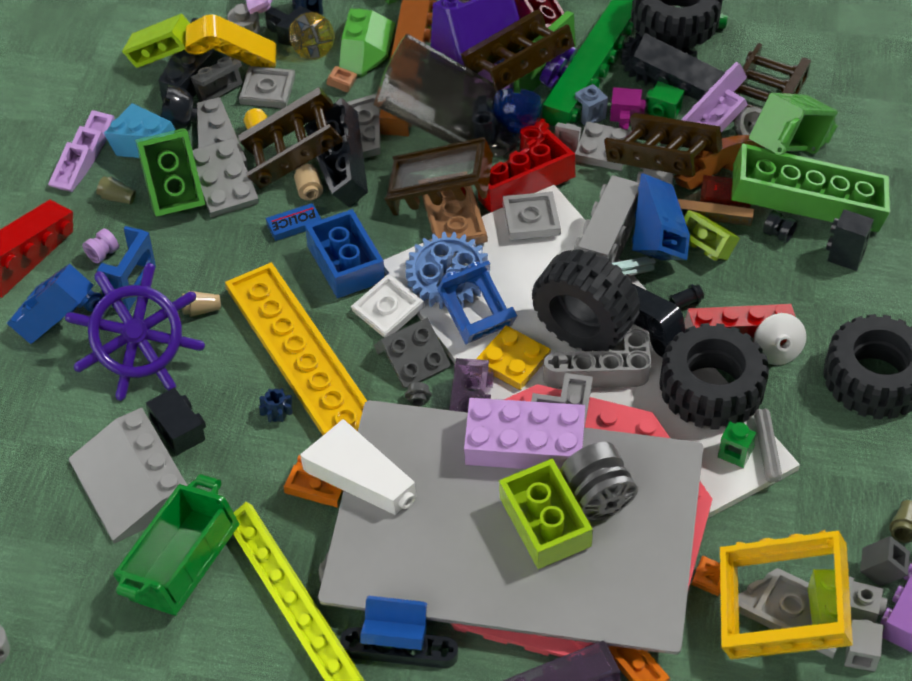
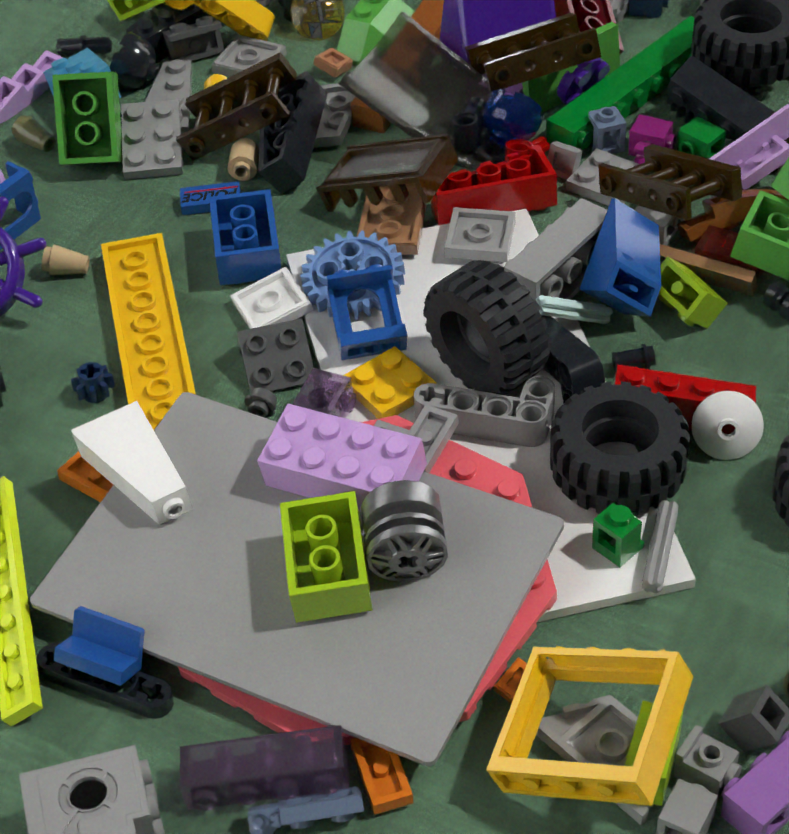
camera: 20 degrees right, 5 degrees down
none -> black axle [56,35,112,56]

